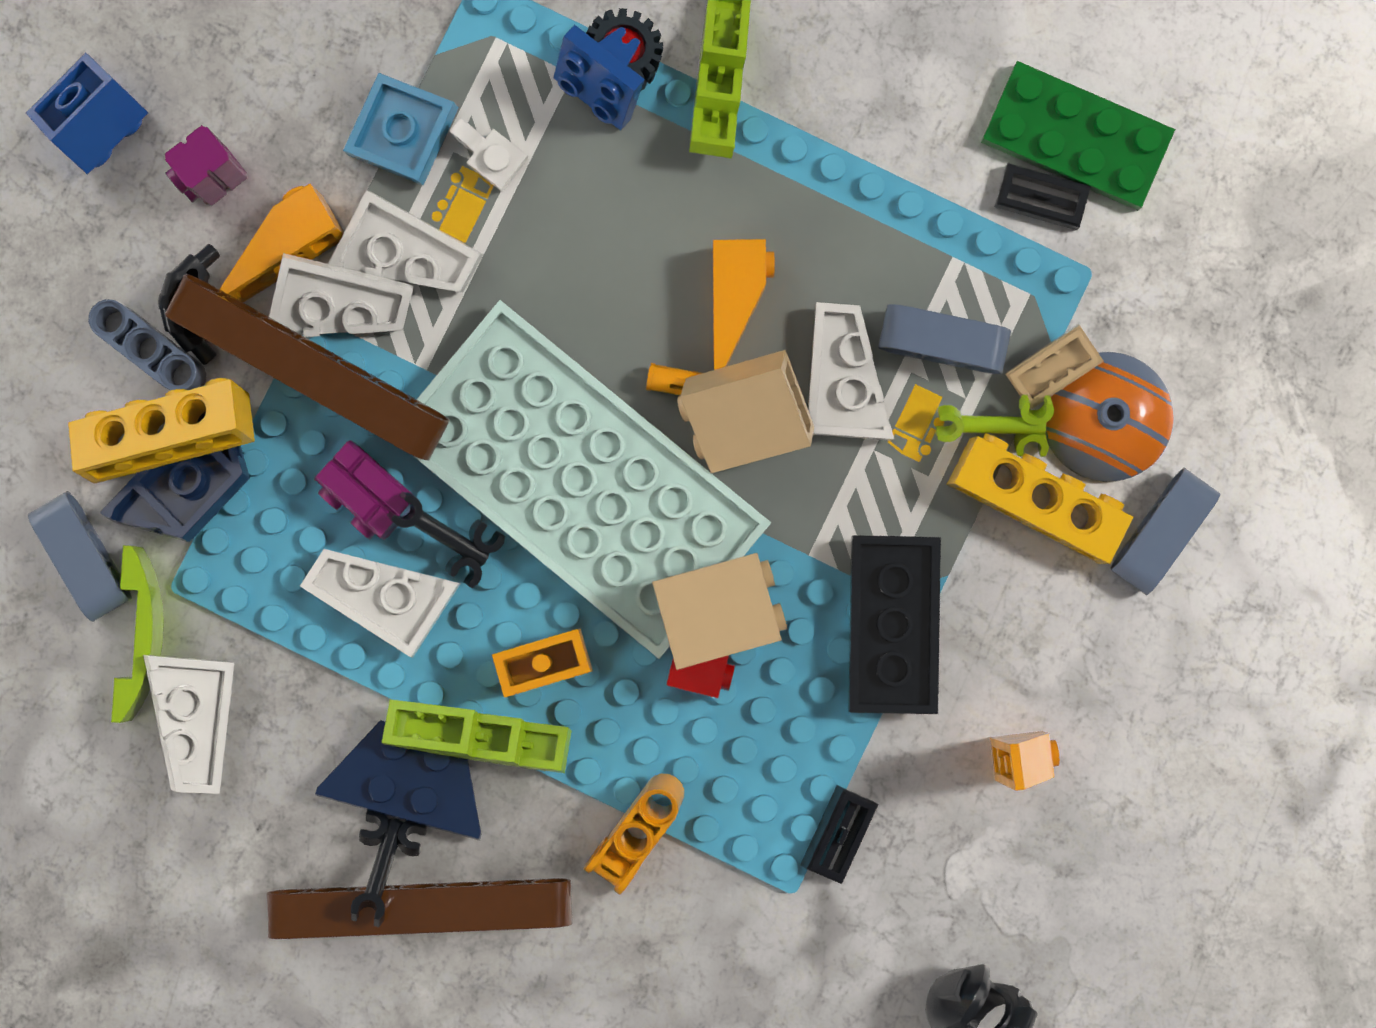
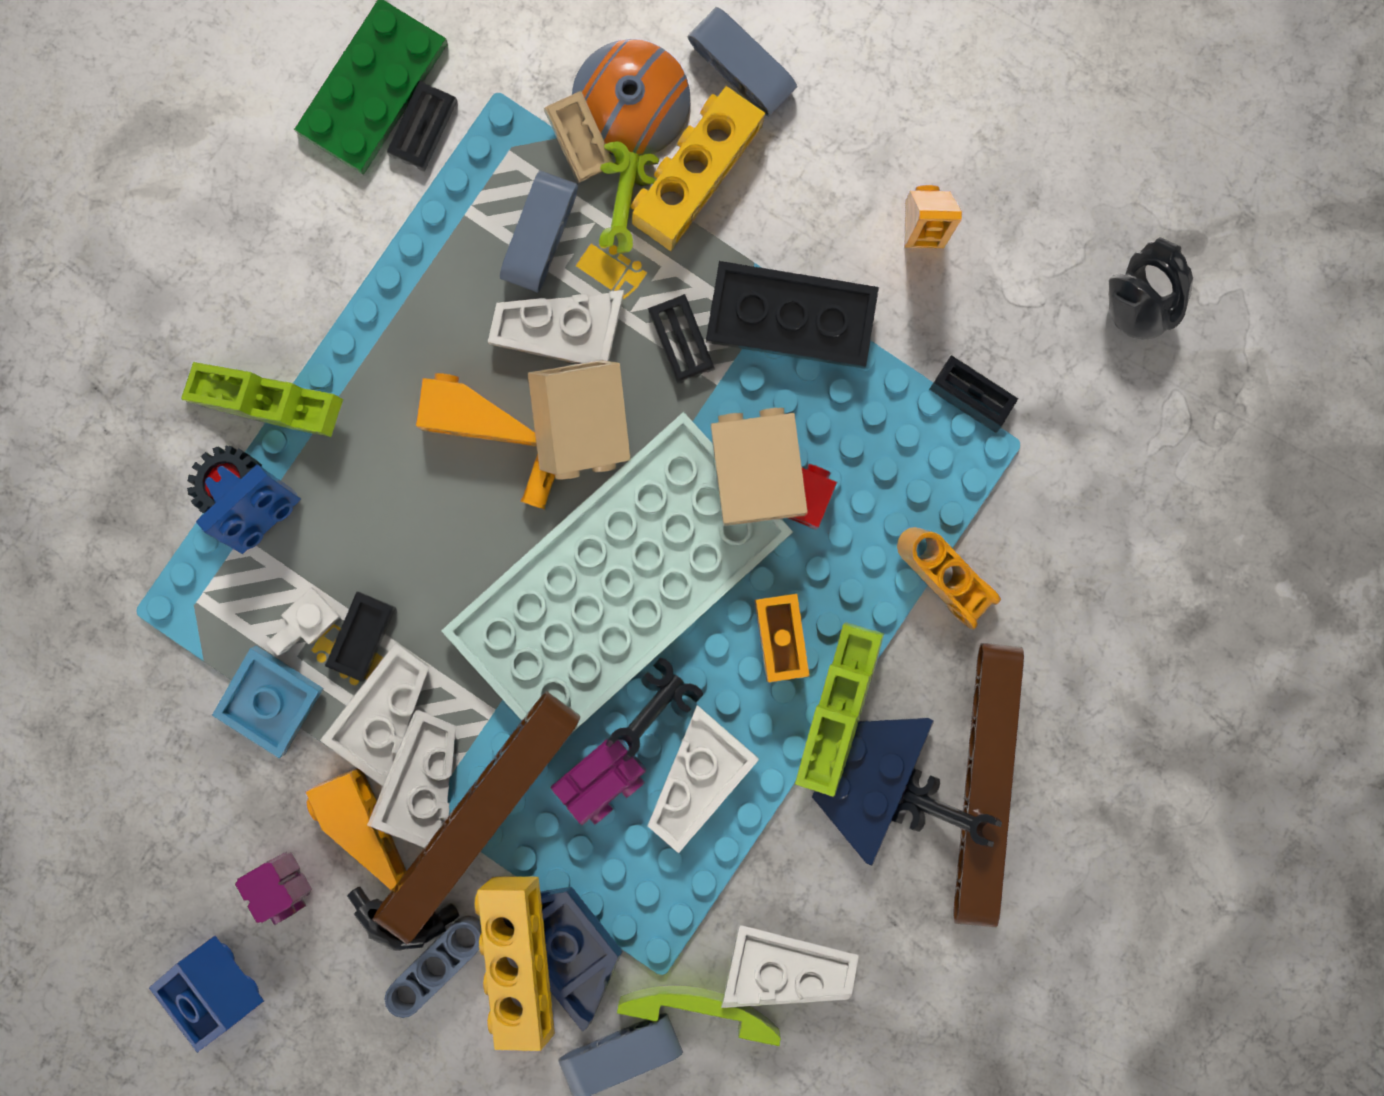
camera: 75 degrees left, 0 degrees up
none -> black tile [325,591,396,682]
none -> black tile [648,294,715,385]

